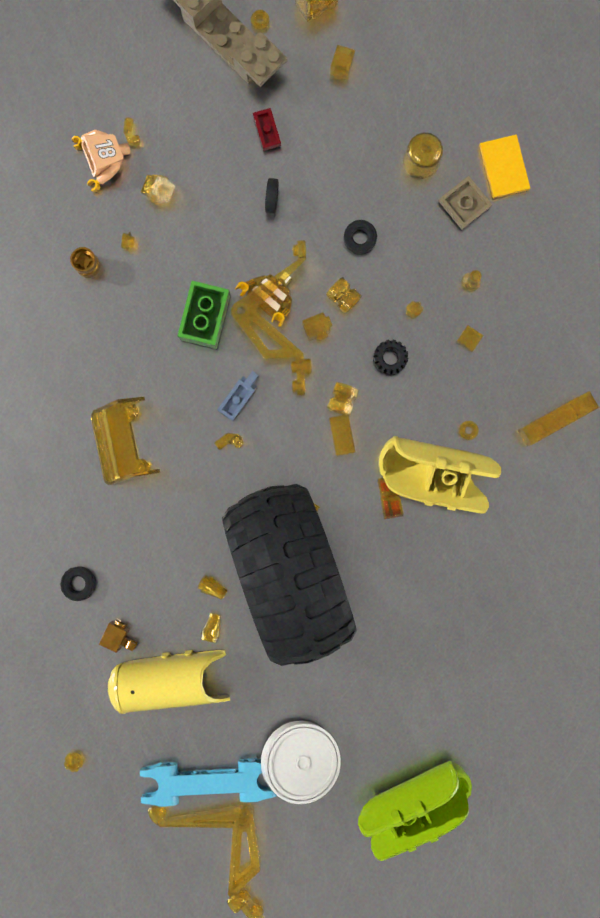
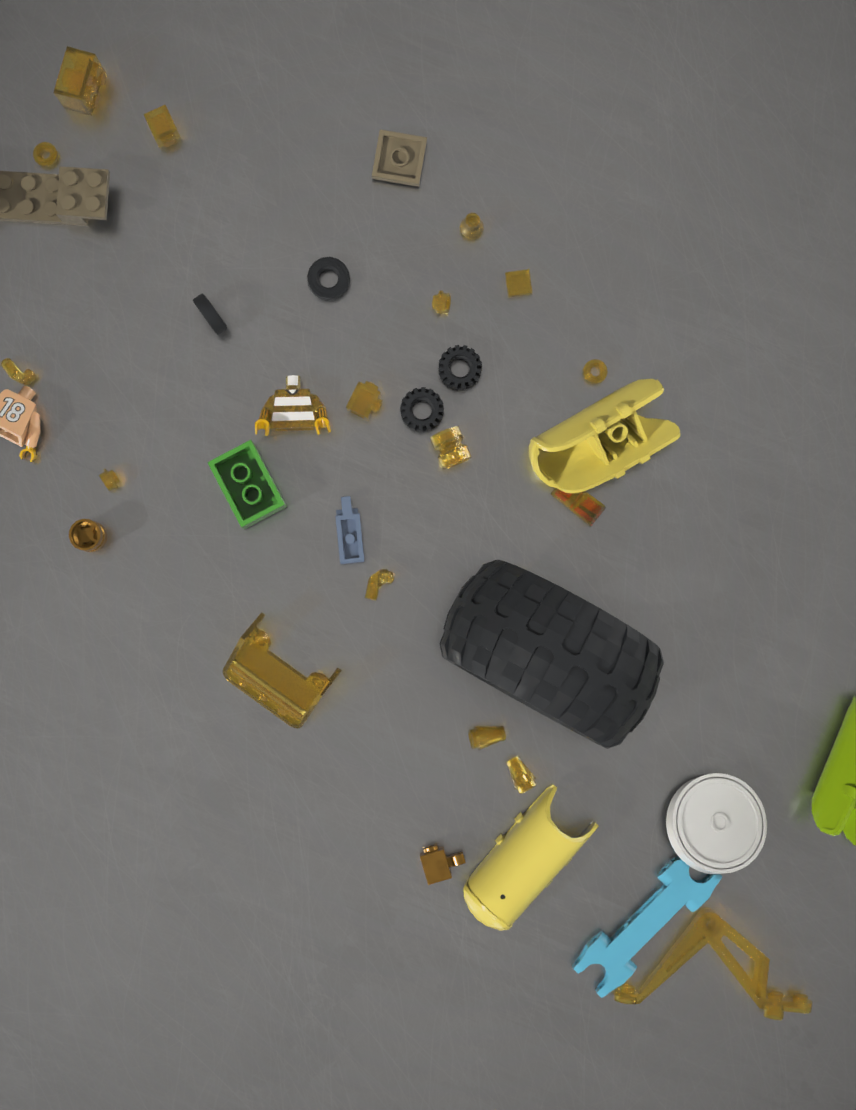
camera: 40 degrees left, 0 degrees up
black tyre [60,566,96,601] -> none
clear yellow plate [64,752,83,772] -> none
clear yellow brick [141,175,175,205] -> none
clear yellow piece [231,240,312,396] -> none
dark red plate [253,108,281,151] -> none
clear yellow wheel [326,277,362,314] -> none
clear yellow brick [329,414,355,457] -> none
clear yellow cylinder [403,132,443,179] -> none
yellow tile [479,134,530,199] -> none
clear yellow brick [518,391,599,446] -> none
none -> black tyre [400,387,444,433]

